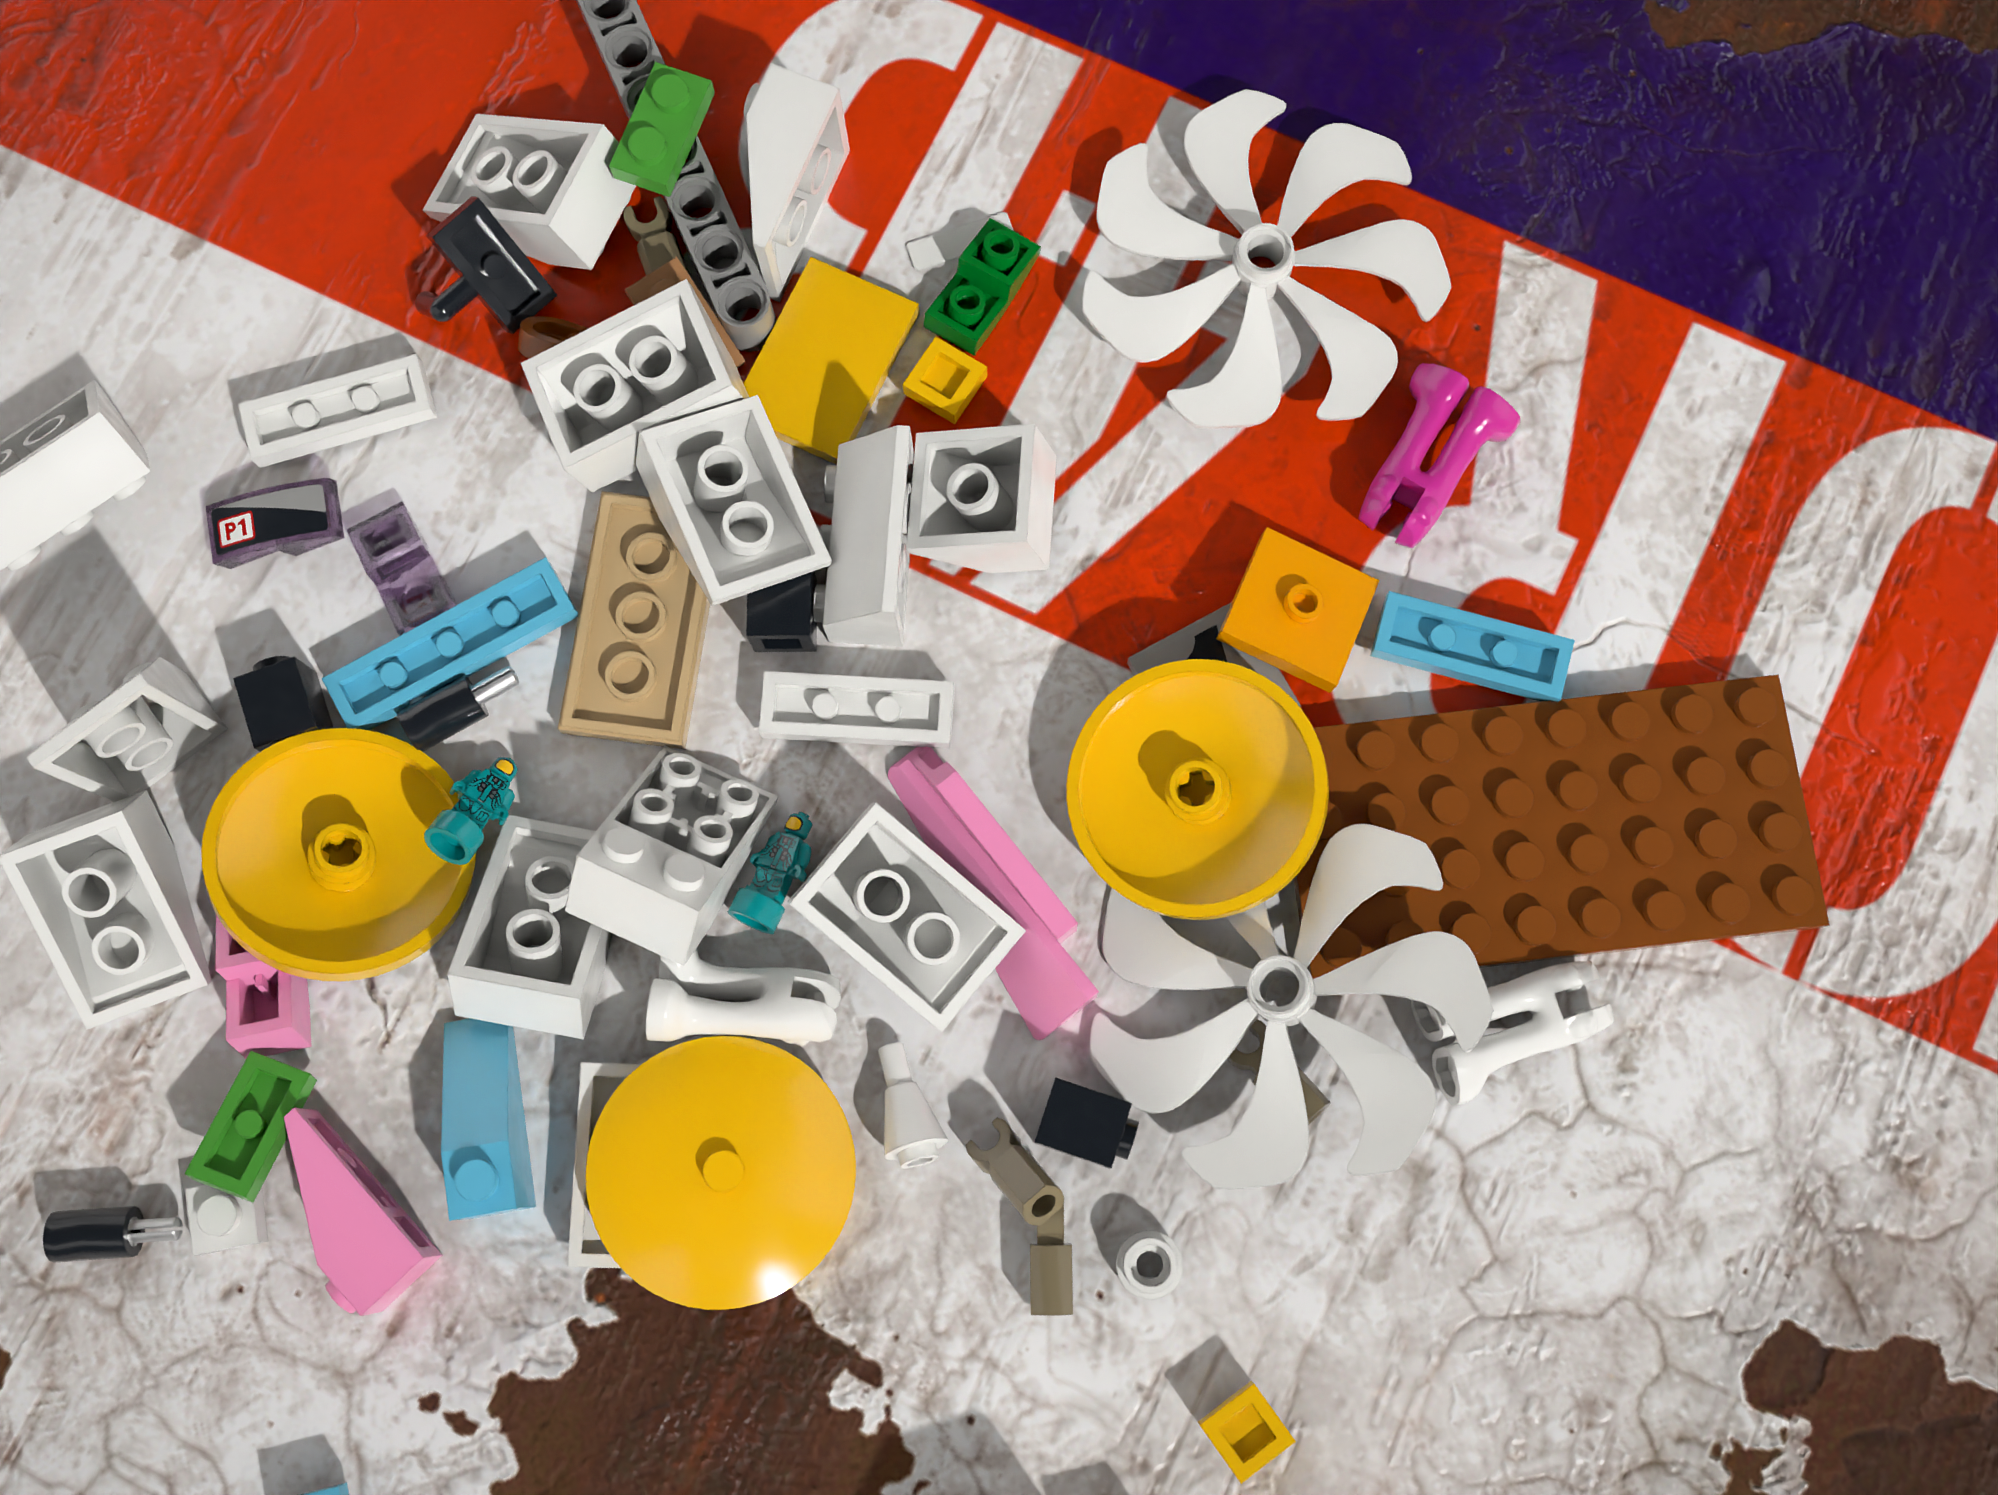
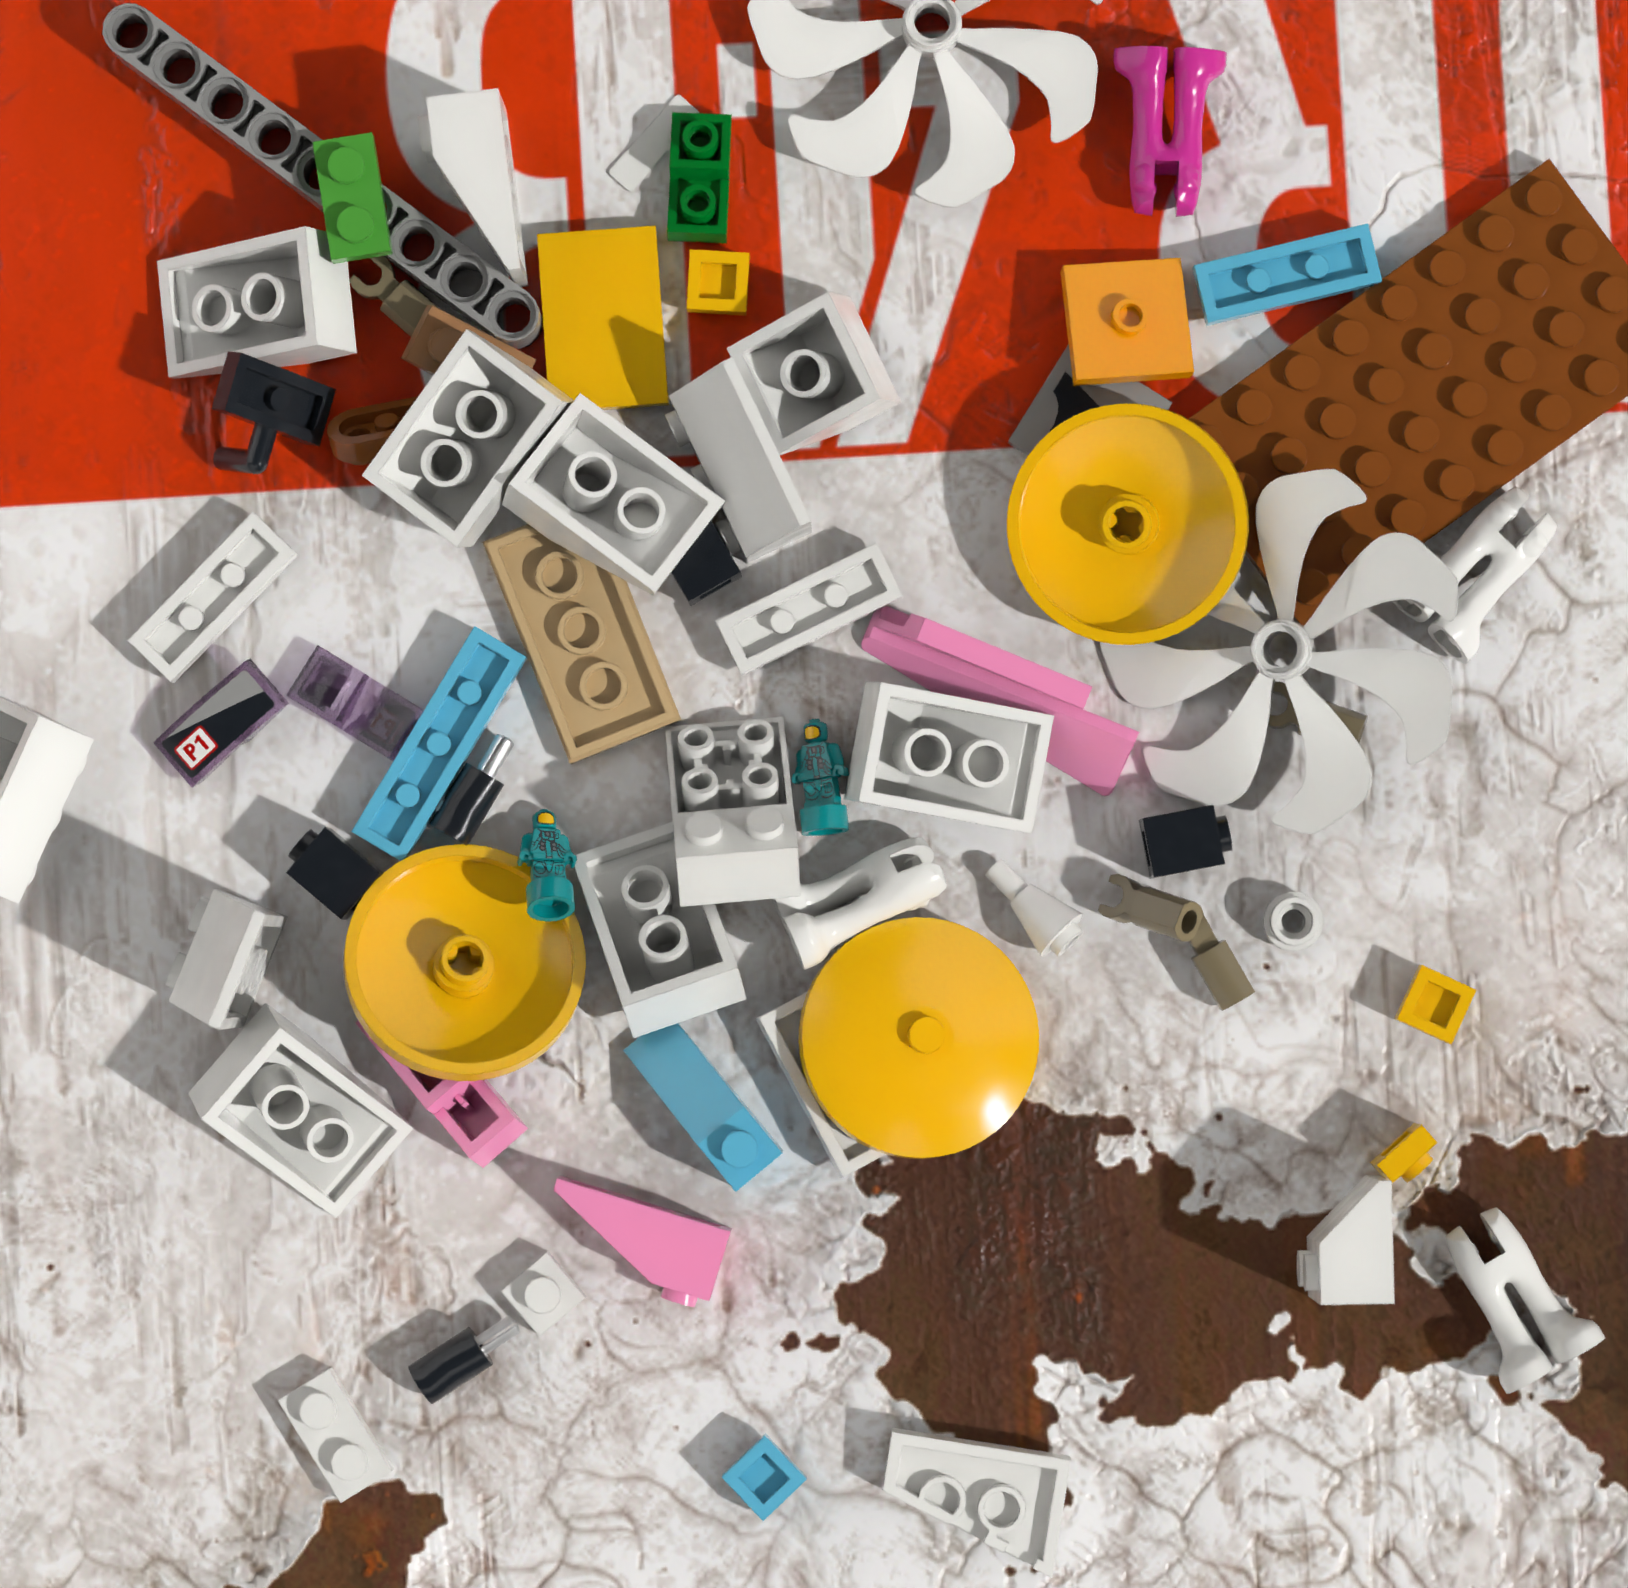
camera: 25 degrees left, 10 degrees up
bright green plate [184,1051,317,1203] -> none

